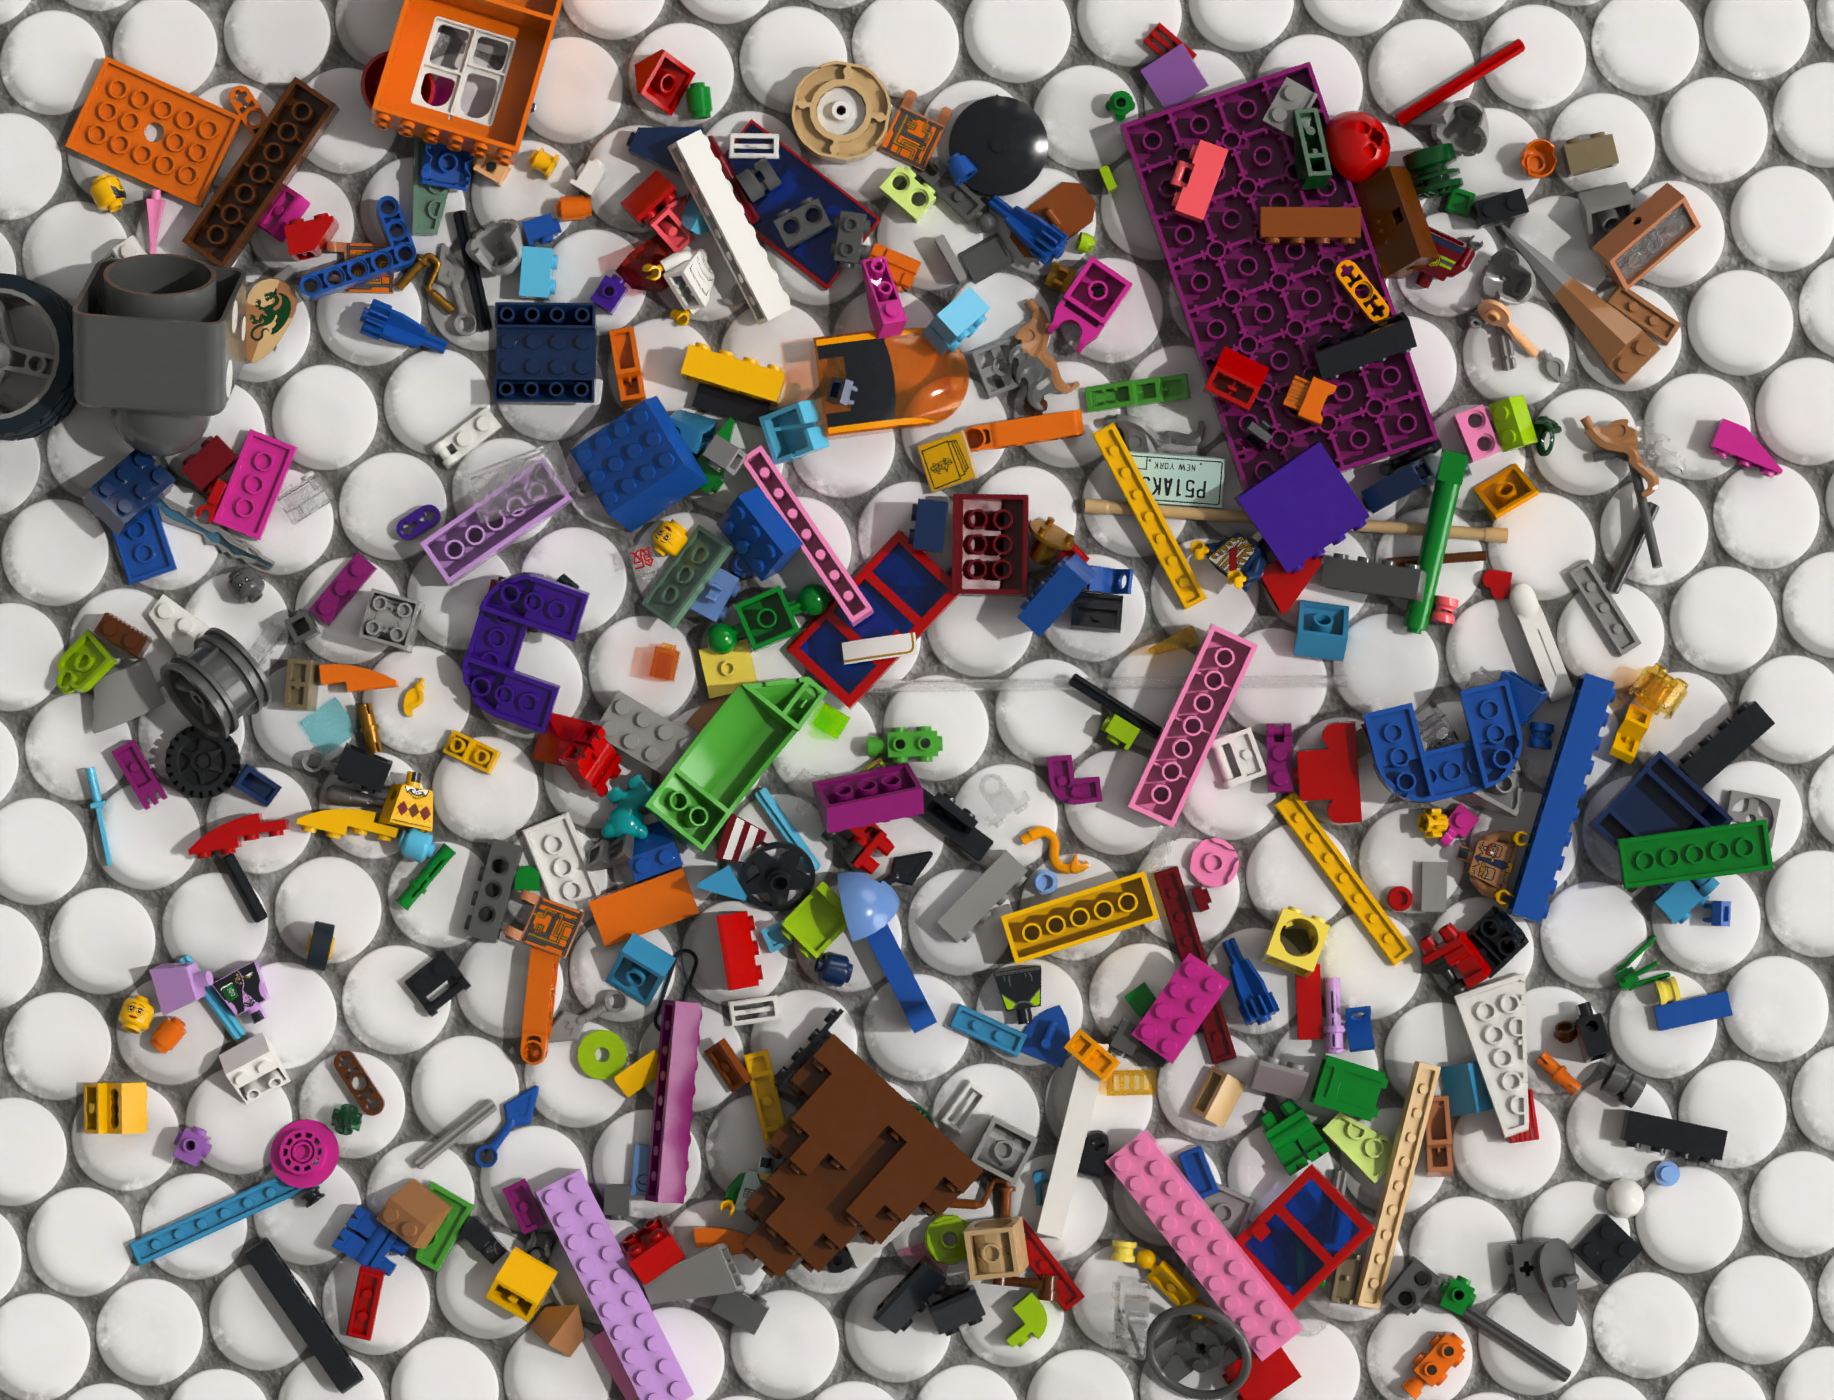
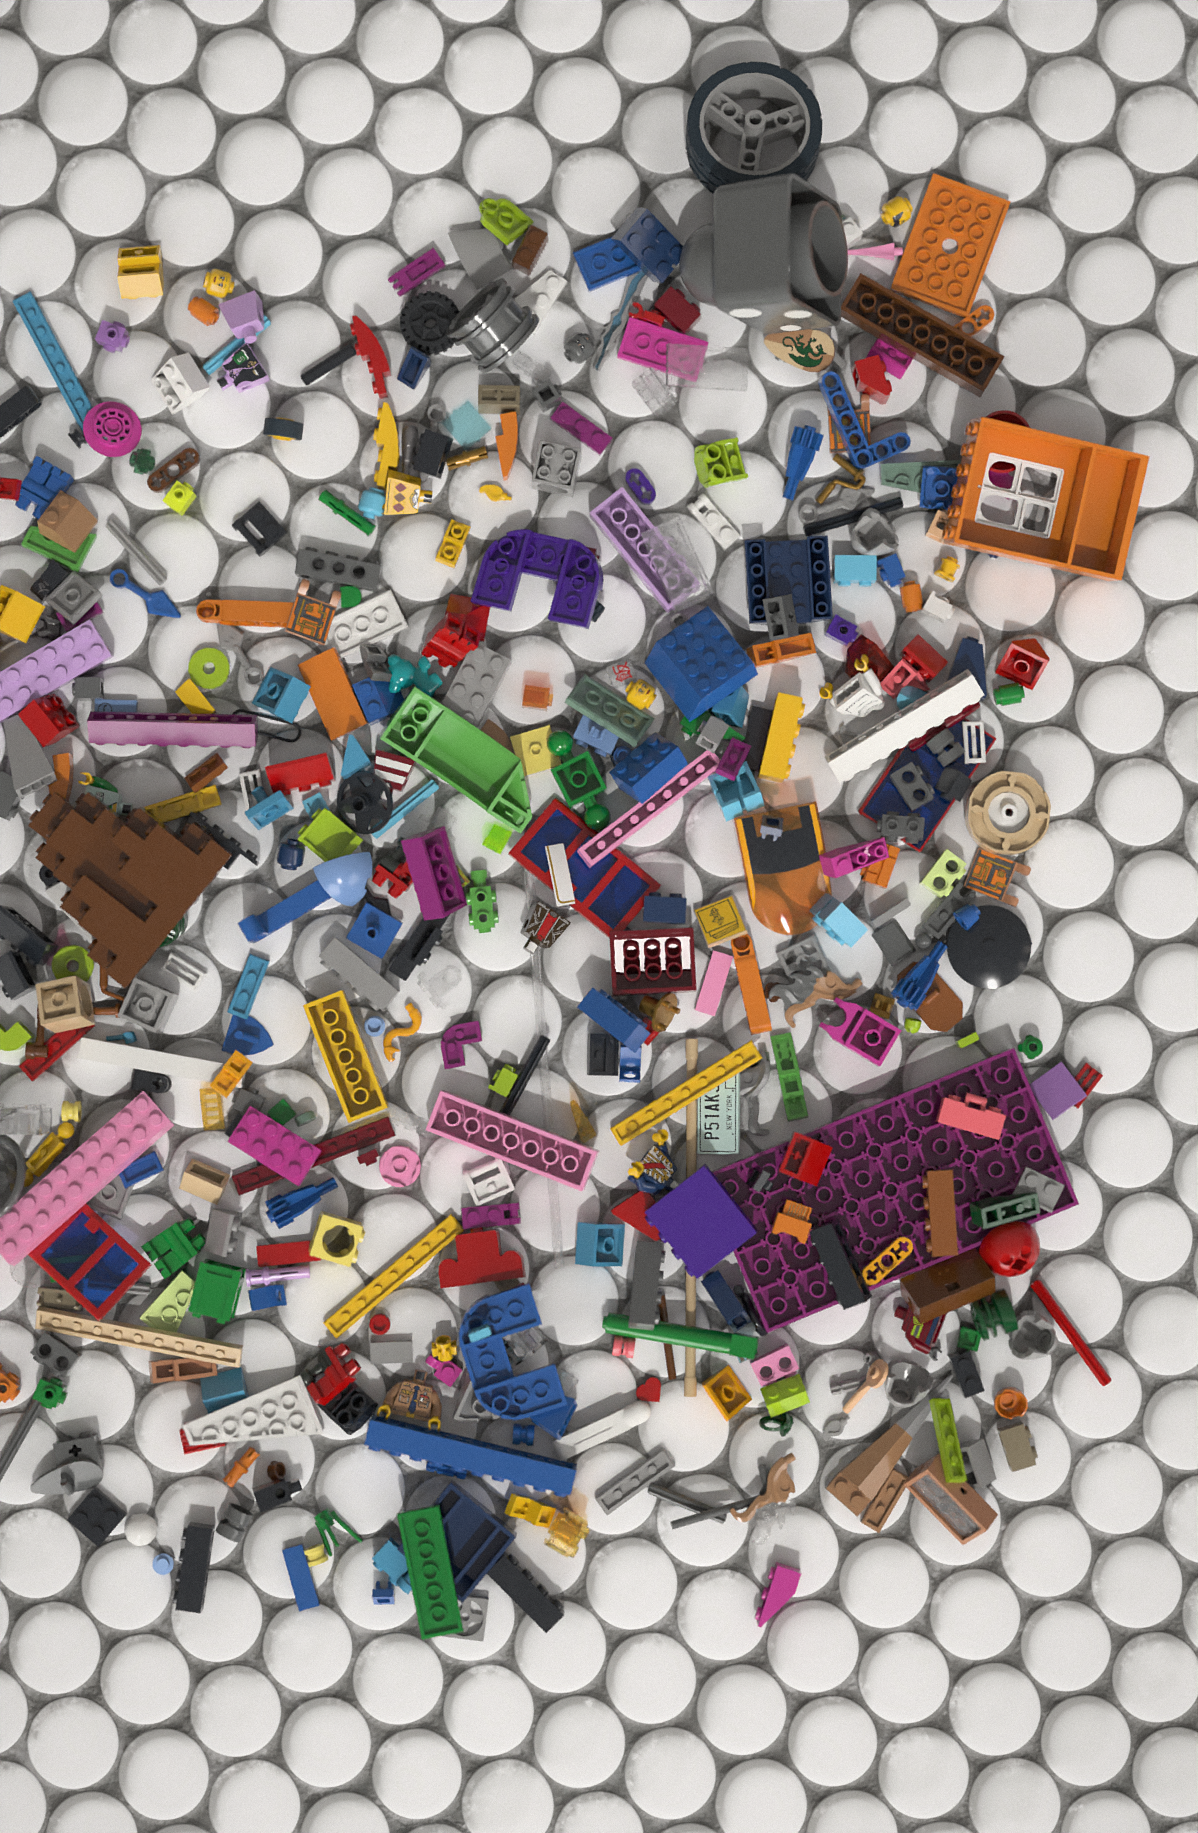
camera: 90 degrees right, 0 degrees up
medium azure sword [85,767,112,866] -> none
black torso [993,965,1042,1025] -> none
none -> light grey tile [45,570,103,625]
none -> neon yellow brick [162,481,197,516]
none -> dark azure tile [244,786,294,830]
none -> sand green tile [295,1110,316,1127]
none -> blue tile [346,902,403,959]
none -> blue axle [426,1461,467,1480]
none -> medium azure tile [468,1323,492,1342]
none -> dark brown torso [520,901,571,954]
none -> clear tile [666,343,748,391]
none -> lime slope [694,437,748,488]
none -> bright pink tile [695,950,733,1016]
none -> magenta plate [715,737,751,781]
none -> dark grey brick [763,594,799,641]
none -> lime tile [929,1398,967,1483]
none -> black brick [934,766,972,802]

